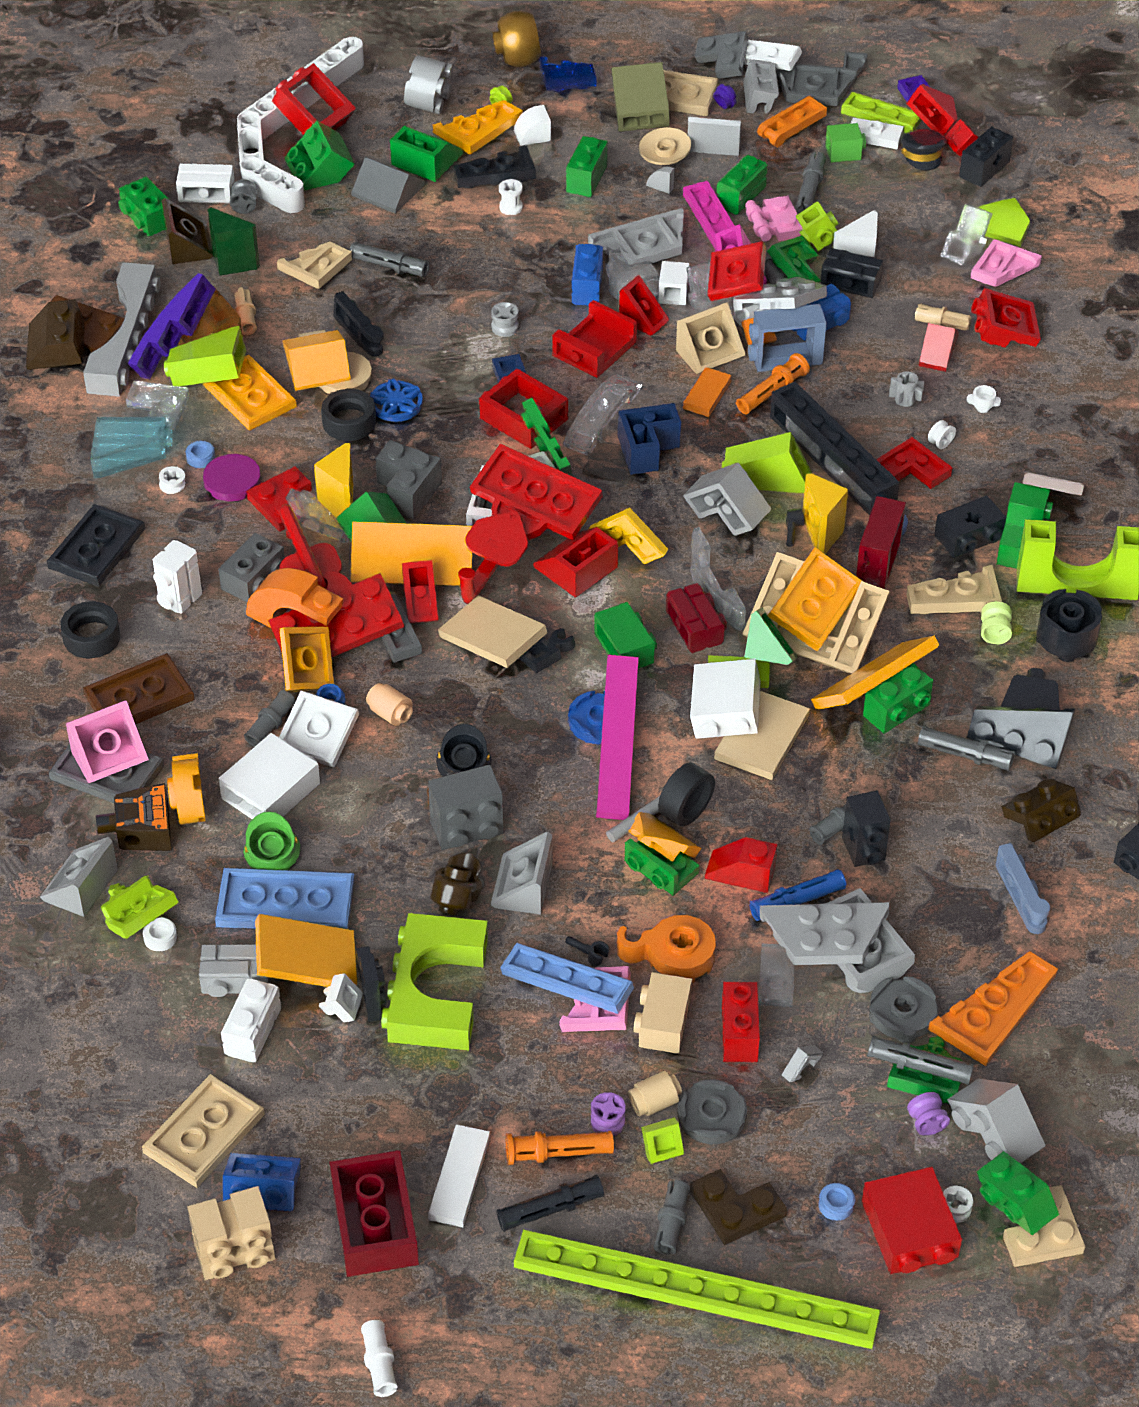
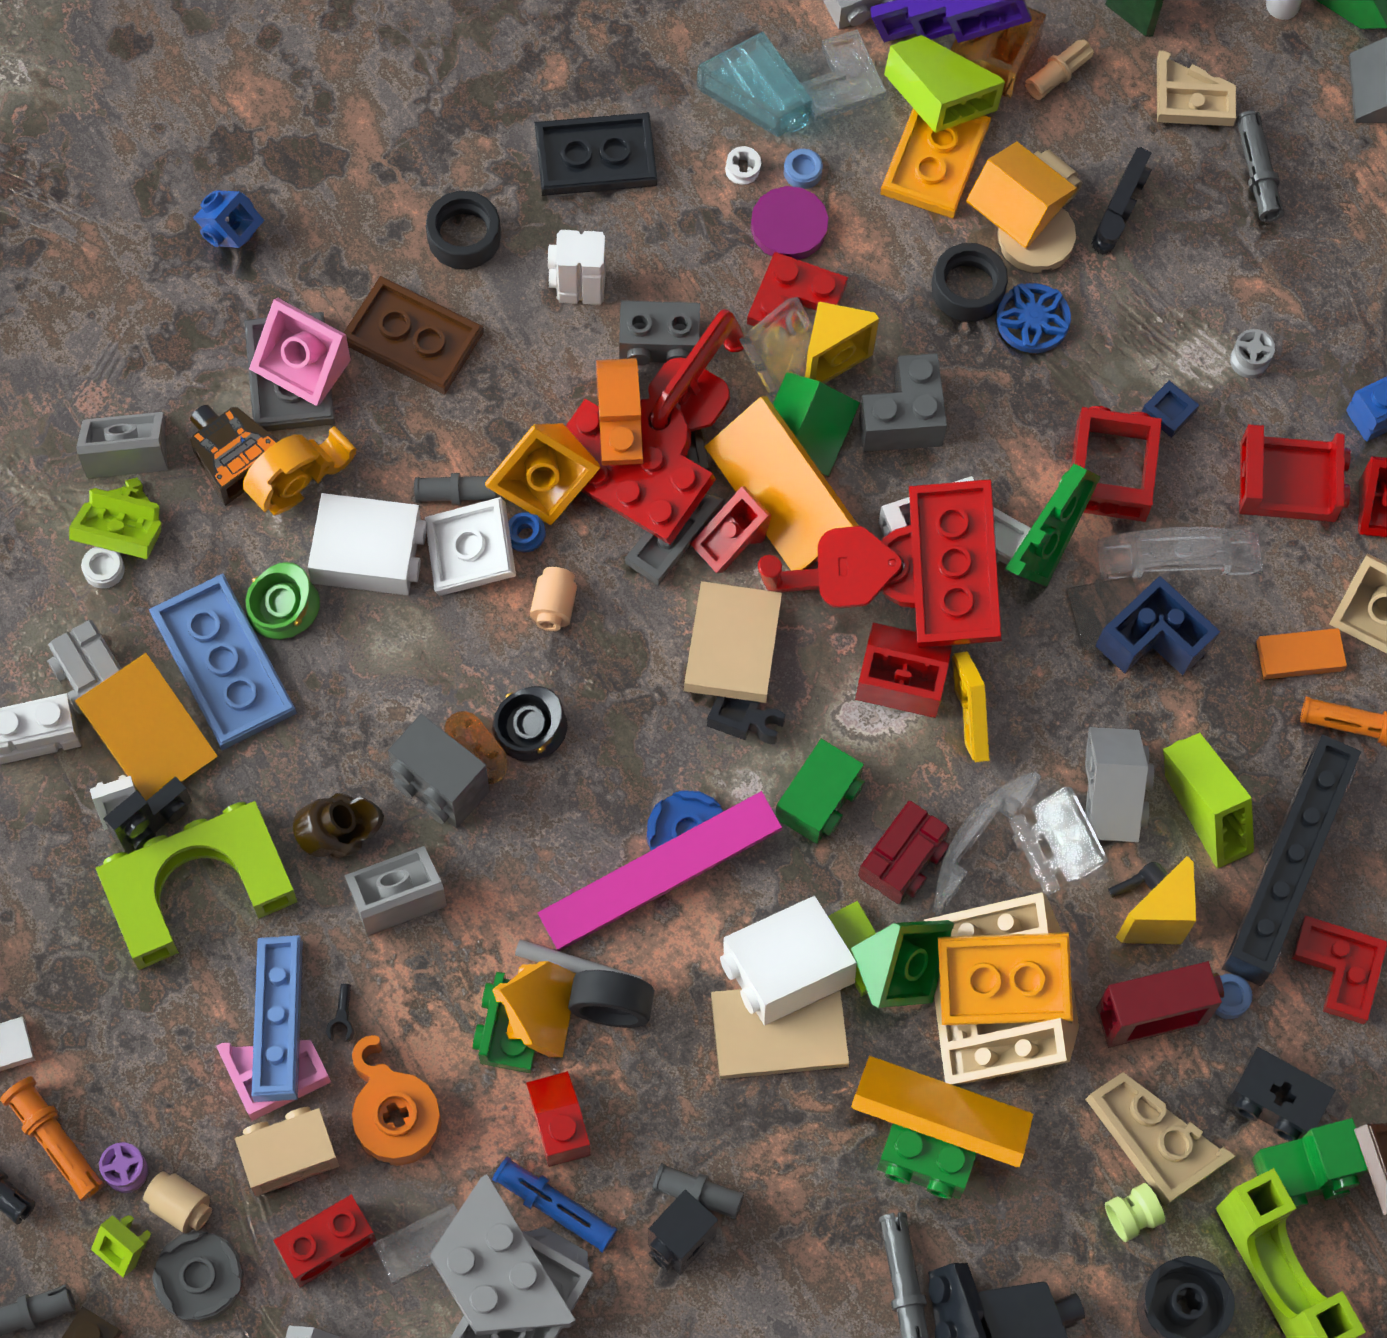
camera: 55 degrees right, 20 degrees up
none -> clear plate [1009,787,1109,896]

